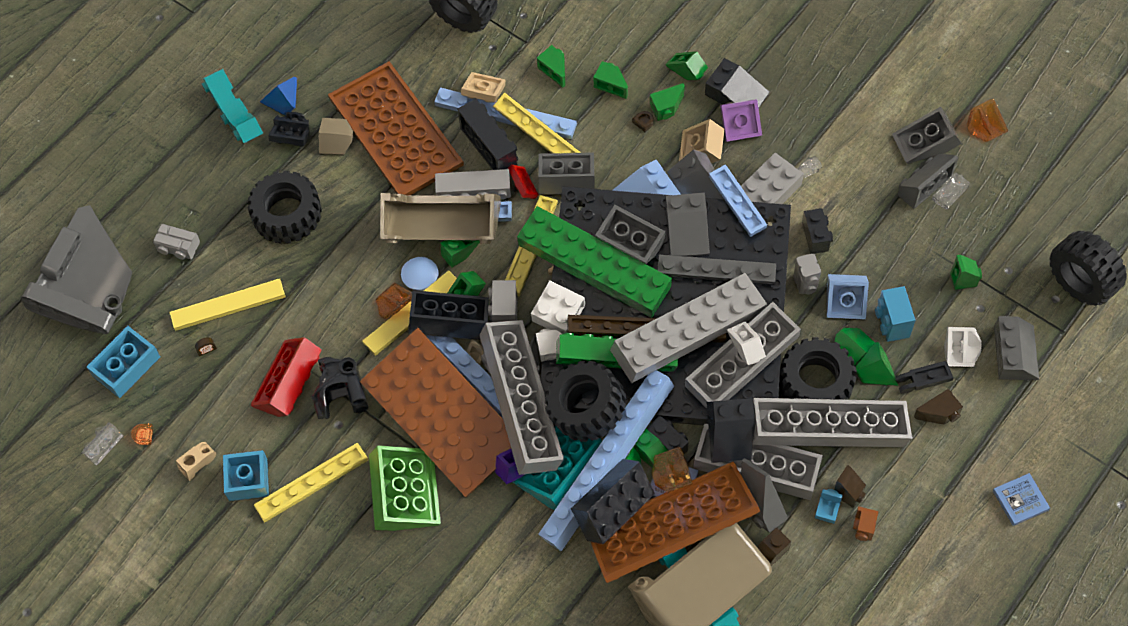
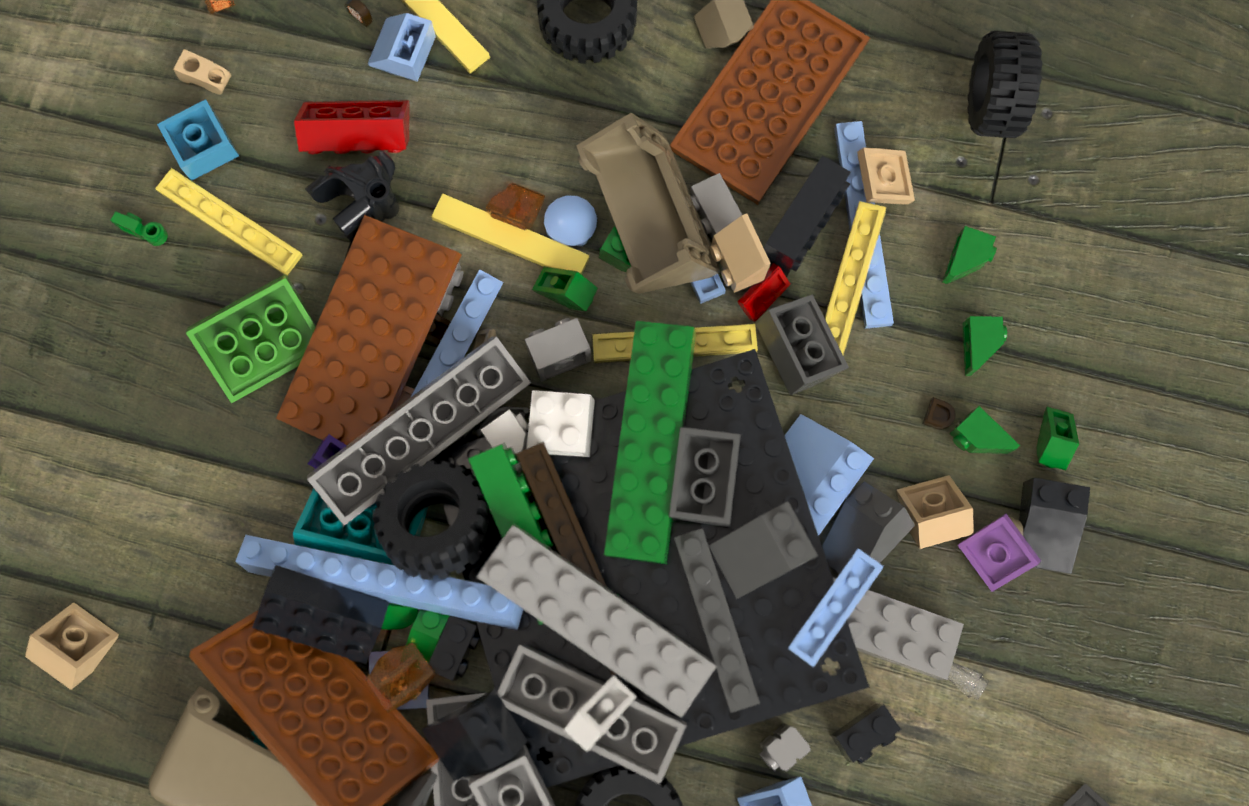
camera: 60 degrees right, 15 degrees up
black brick [408,290,489,340] -> none
none -> green plate [110,211,168,246]
none -> light blue slope [368,13,436,82]
none -> tan slope [710,214,771,293]

